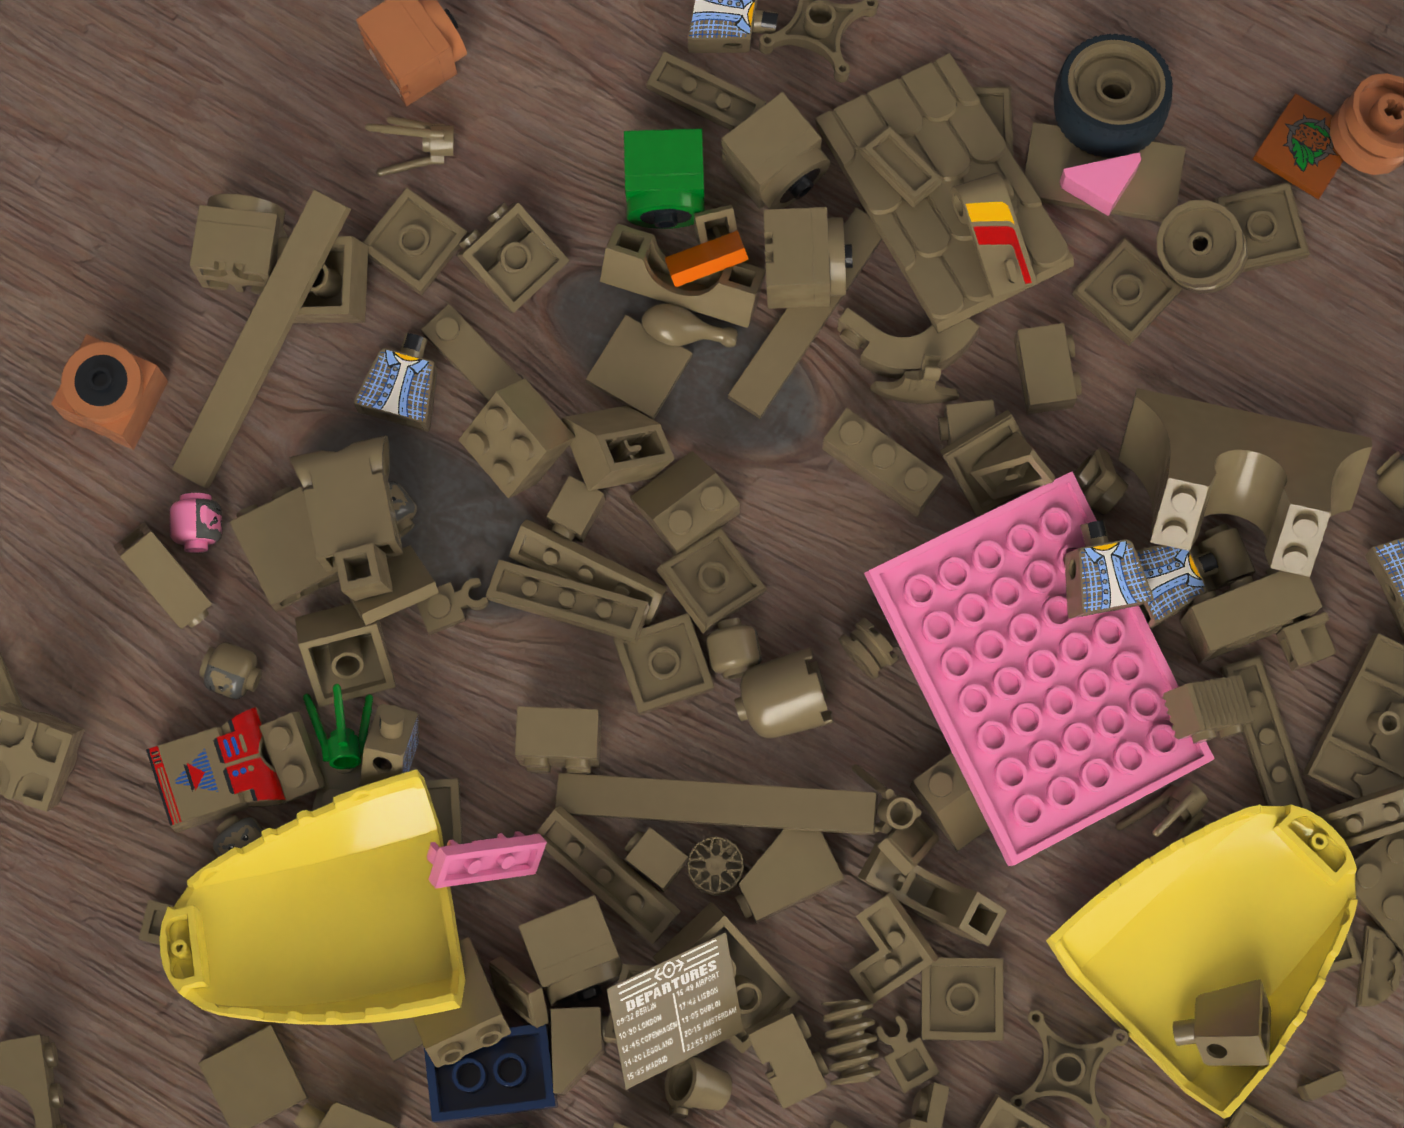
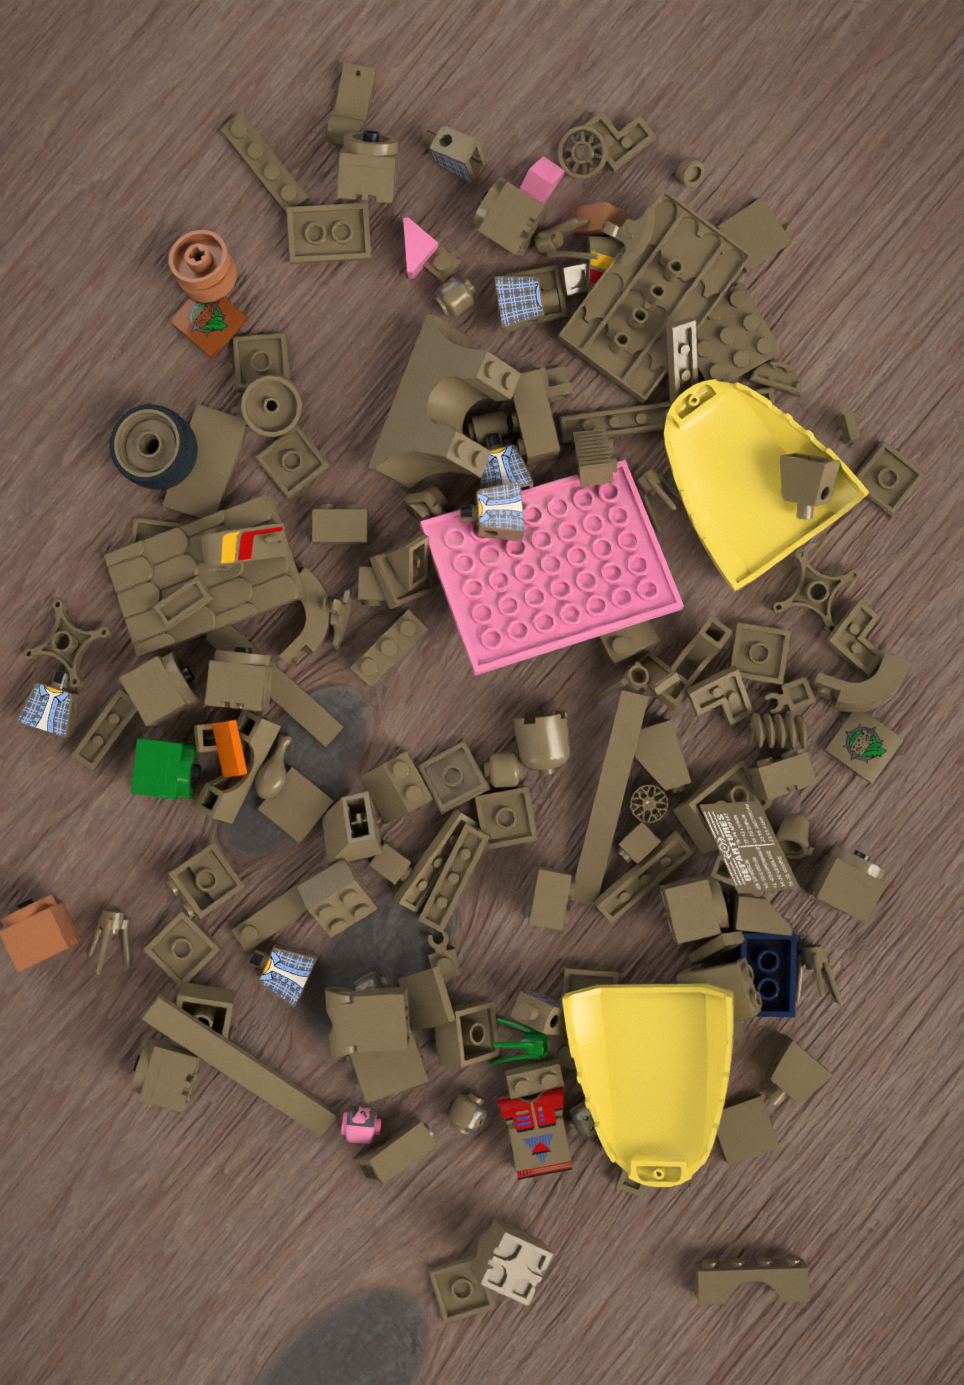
camera: 85 degrees left, 10 degrees up
nougat piece [51,334,168,450] -> none
dark tan brick [334,543,393,601] -> none
bright pink plate [427,831,547,889] -> none
dark tan wheel [838,617,899,681] -> none
bright pink slope [1060,152,1141,216] -> none

